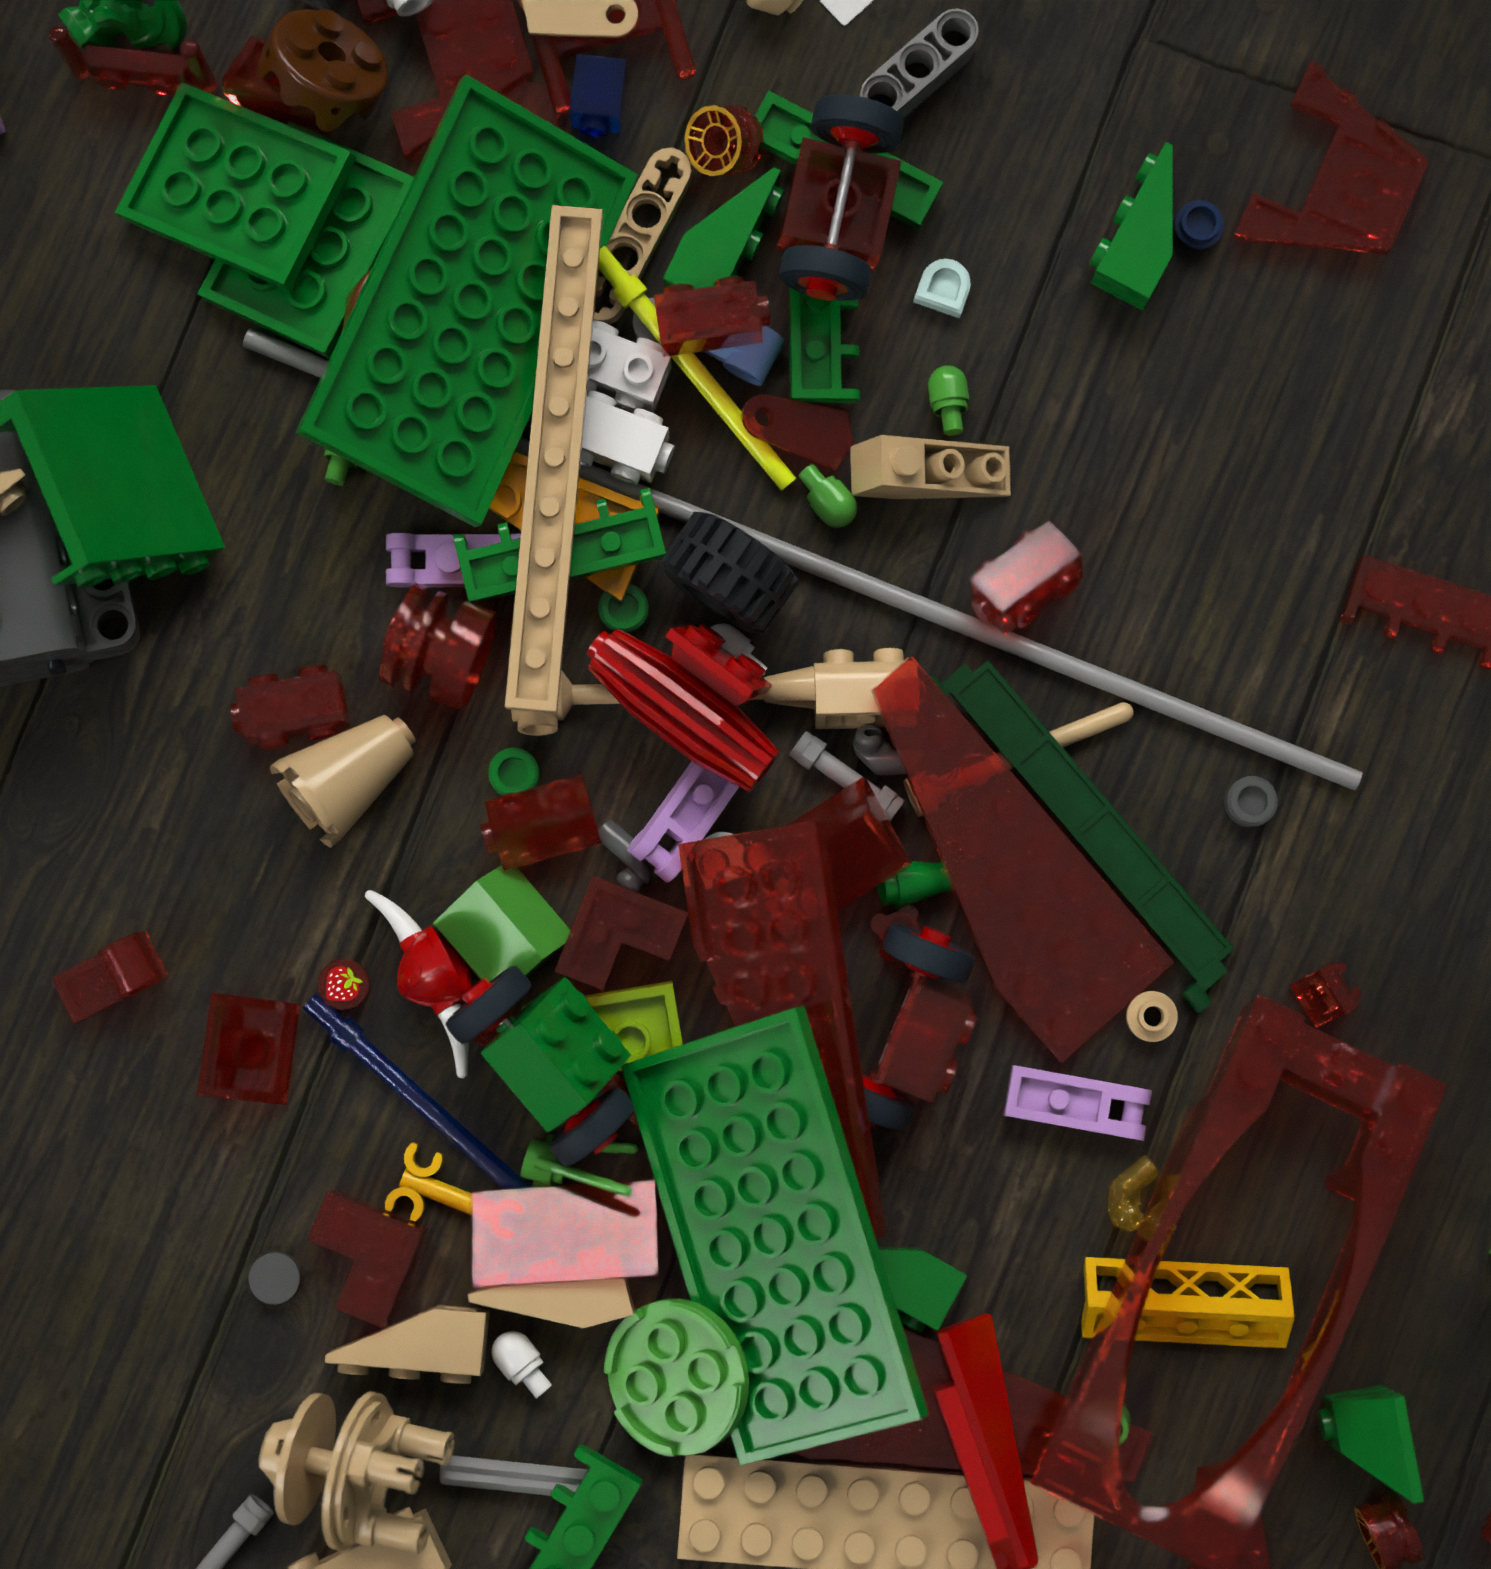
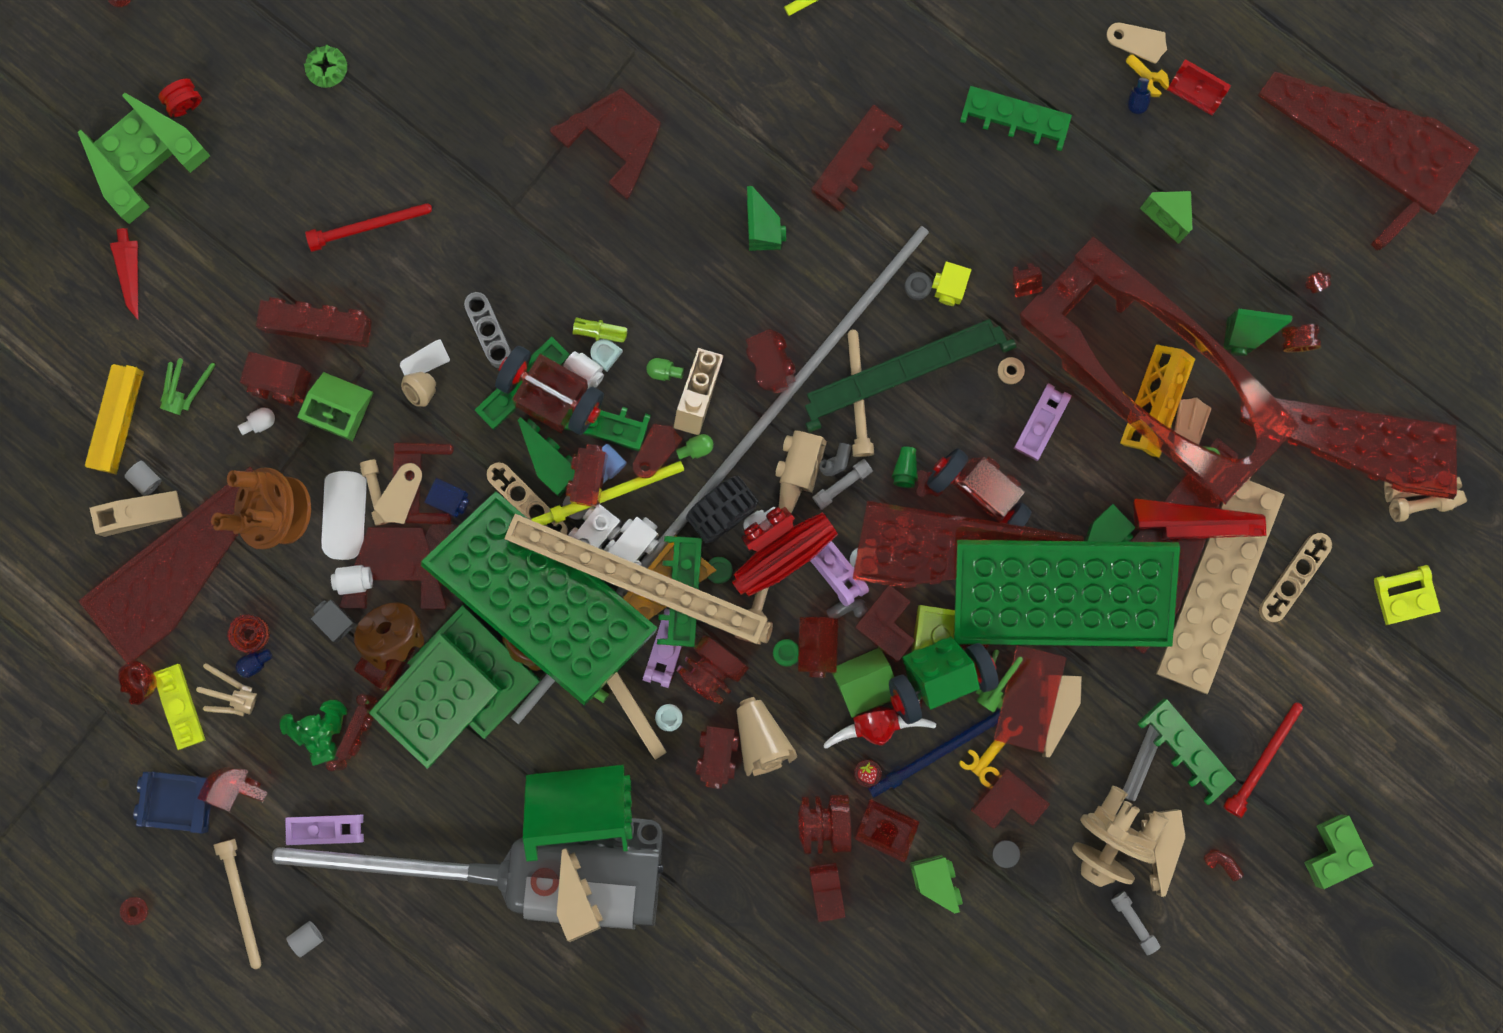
camera: 70 degrees left, 0 degrees up
tan slope [325,1305,490,1384] -> none
white cylinder [492,1331,552,1399] -> none
bright green tile [604,1299,749,1457] -> none
clear red wheel [684,105,764,176] -> none
clear red slope [780,777,912,916] -> none
clear red wing [871,656,1174,1063] -> none
green slope [1089,142,1173,311] -> none
clear yellow arm [1108,1155,1161,1232] -> none
dark blue plate [1174,200,1224,250] -> none
none -> white brick [563,351,604,389]
none -> lime axle [573,317,627,342]
none -> tan beam [607,672,667,760]
none -> light aqua tile [655,704,683,731]
none -> green slope [747,186,786,251]
none -> clear red wheel [798,795,851,854]
none -> bright green slope [910,855,963,914]
none -> neon yellow brick [932,262,972,306]
none -> tan piece [1172,397,1212,459]

